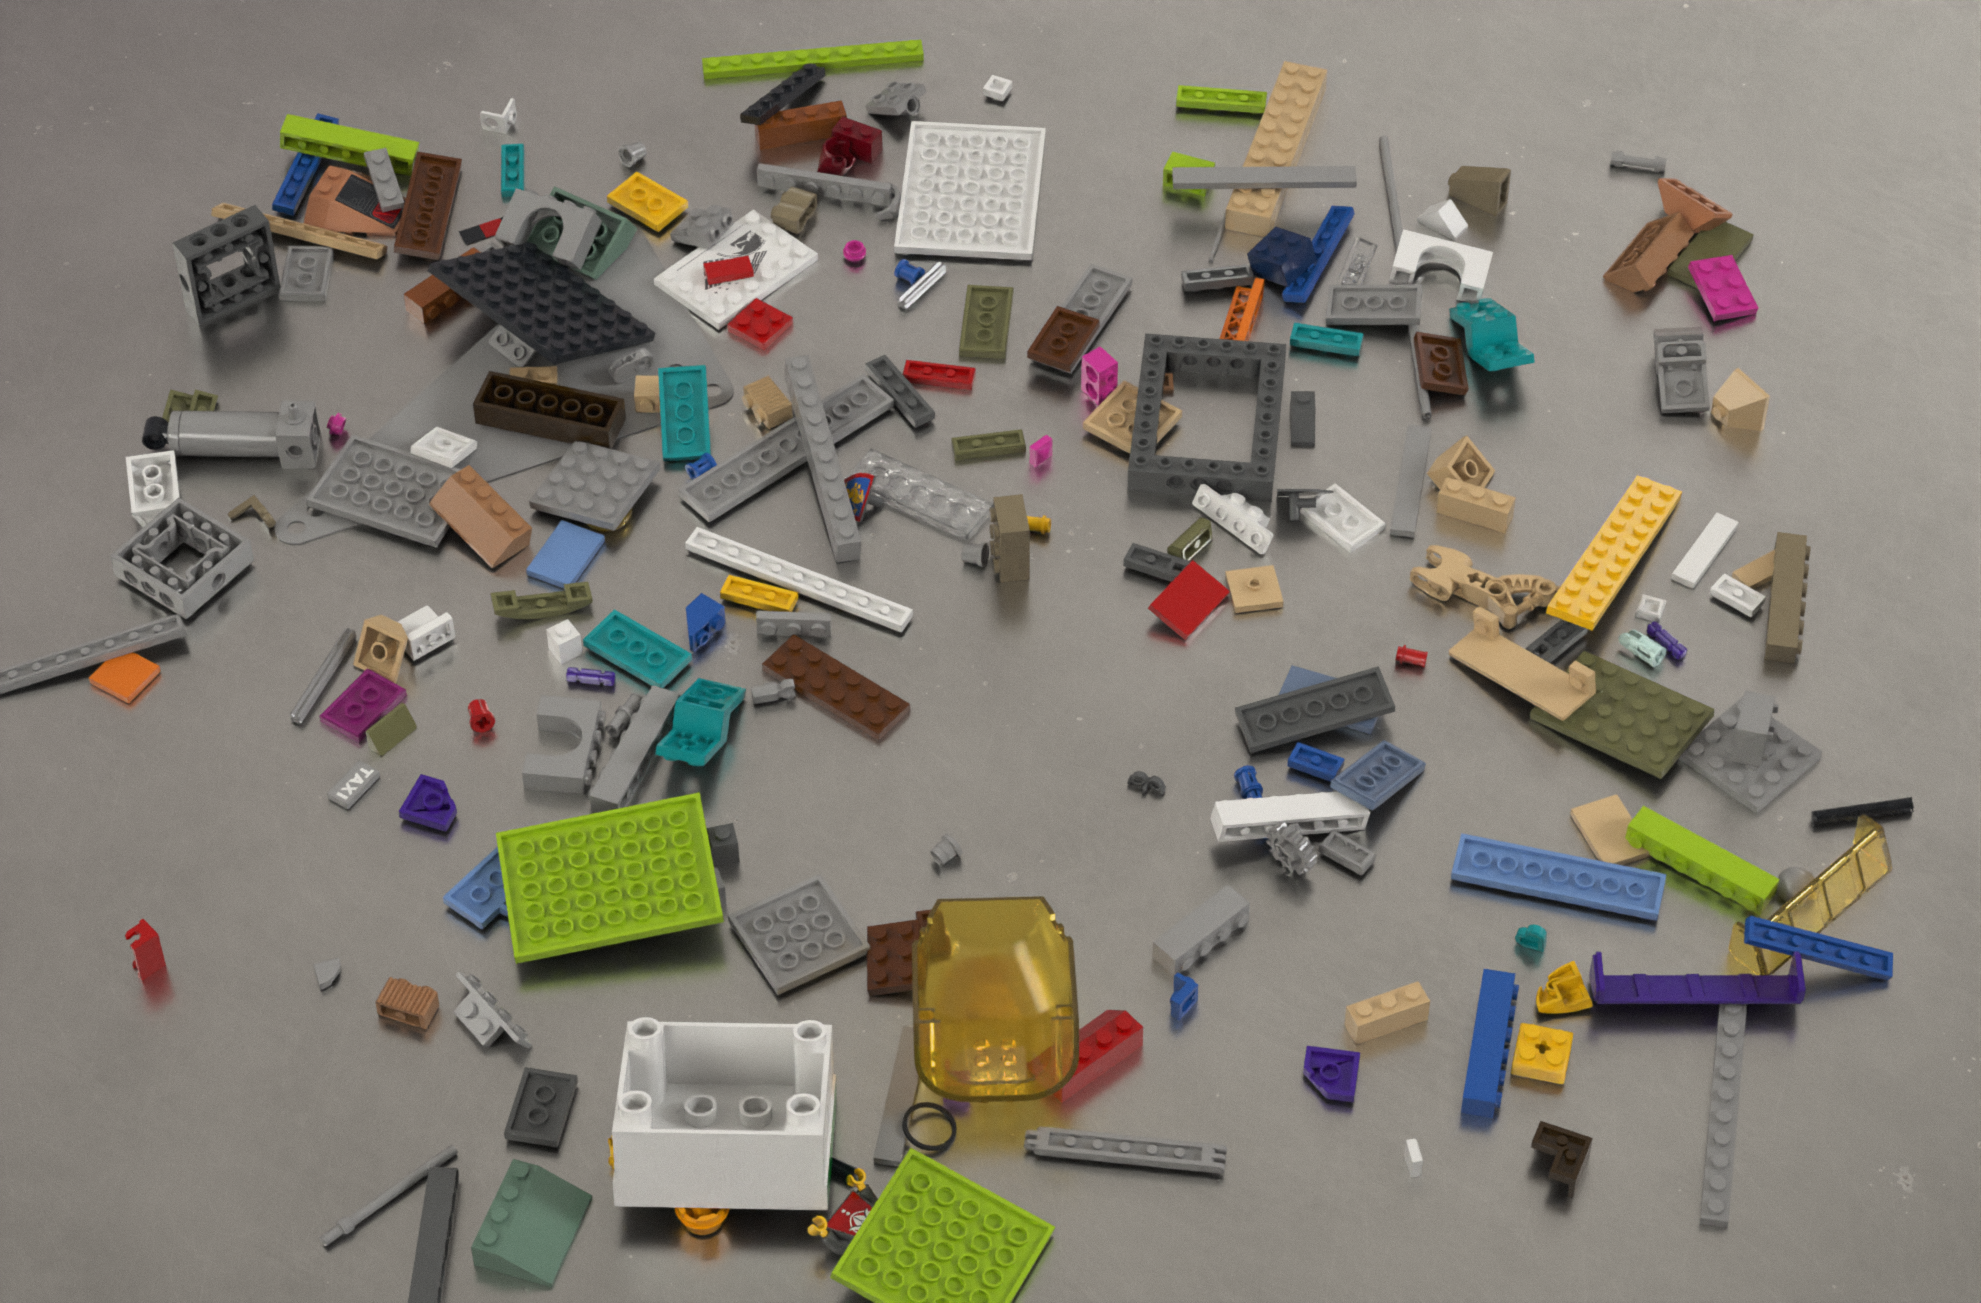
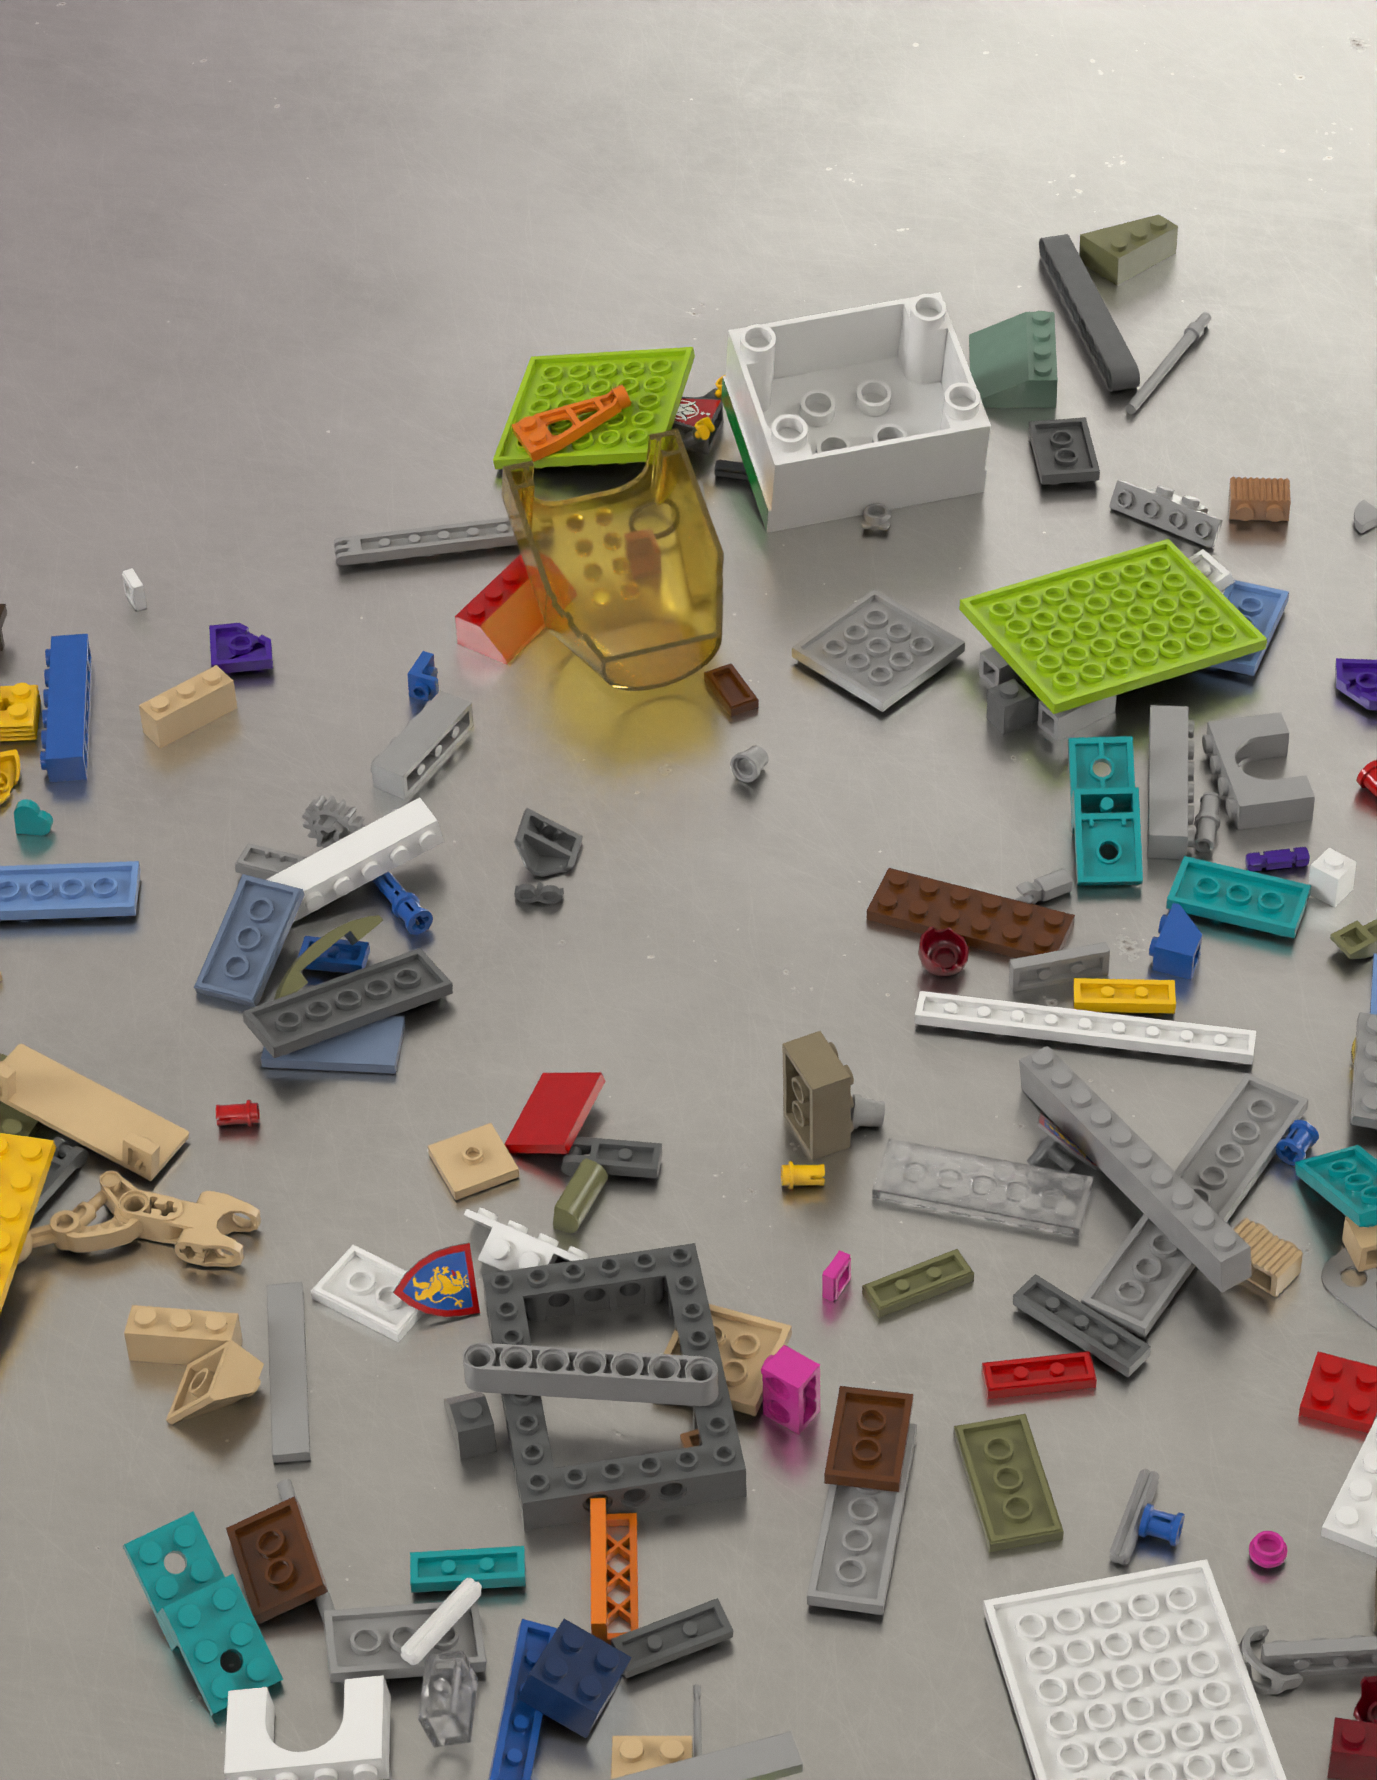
camera: 165 degrees right, 5 degrees down
reddish brown plate [867,919,921,996] -> none
none -> olive slope [274,915,383,1000]
none -> white axle [401,1578,482,1665]
none -> light grey beam [462,1343,719,1406]
none -> orange plate [511,385,631,462]
none -> dark grey slope [514,808,583,877]
none -> dark red hair [918,926,969,976]
none -> white plate [1188,549,1235,592]

